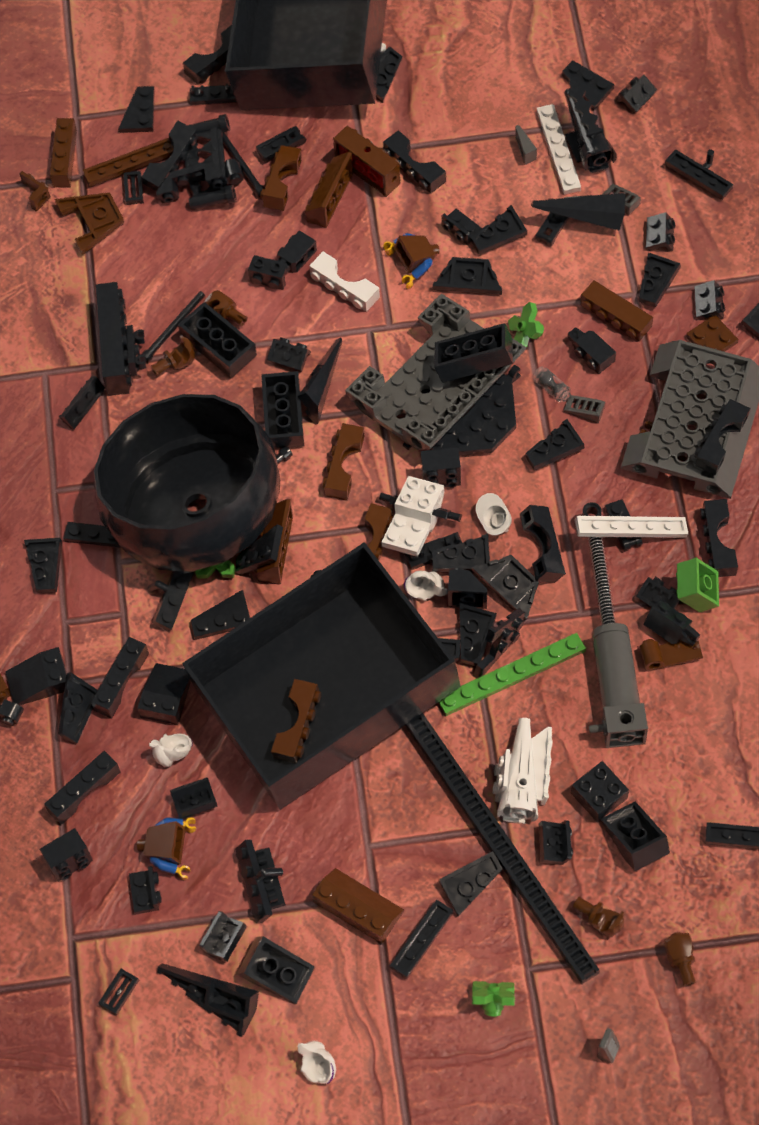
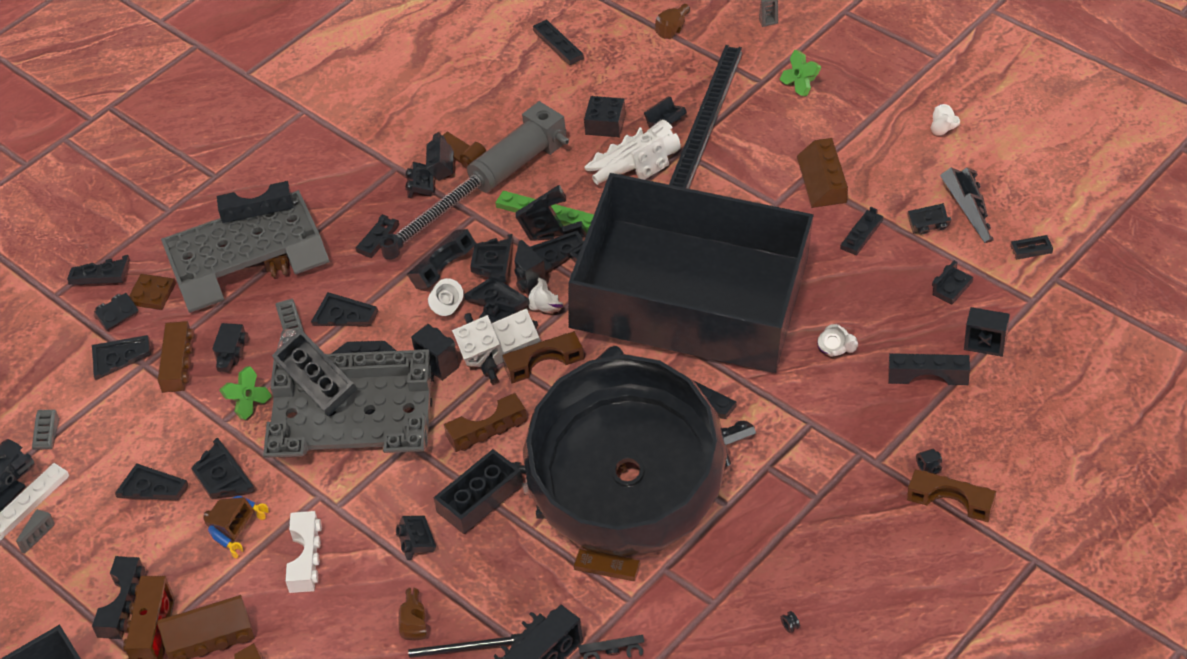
camera: 130 degrees left, 15 degrees down
black slope [5,647,67,705] -> none
black wing [24,537,62,593] -> none
black wing [58,672,98,744] -> none
black plate [64,522,122,548] -> none
black arch [91,637,149,719] -> none
reddish brown torso [137,817,196,880] -> none
black slope [138,663,191,725] -> none
reddish brown piece [151,336,195,376] -> none
black bracket [170,778,218,819] -> none
black brick [178,302,257,378] -> none
black plate [235,840,283,923] -> none
black slope [237,936,315,1004] -> none
black bracket [248,255,288,290] -> none
reddish brown arch [271,679,321,764] -> none
black hinge [277,230,317,274] -> none
black wedge [297,338,342,424] -> none
black plate [390,899,454,979] -> none
black wing [439,851,502,917] -> none
black bracket [441,208,482,245] -> none
black wedge [531,192,626,231] -> none
black plate [535,212,570,247] -> none
reddish brown piece [573,896,625,937] -> none
white plate [575,516,688,538] -> none
black slope [601,801,670,871] -> none
black bracket [646,212,676,251] -> none
bright green brick [676,558,719,612] -> none
black arch [700,499,738,577] -> none

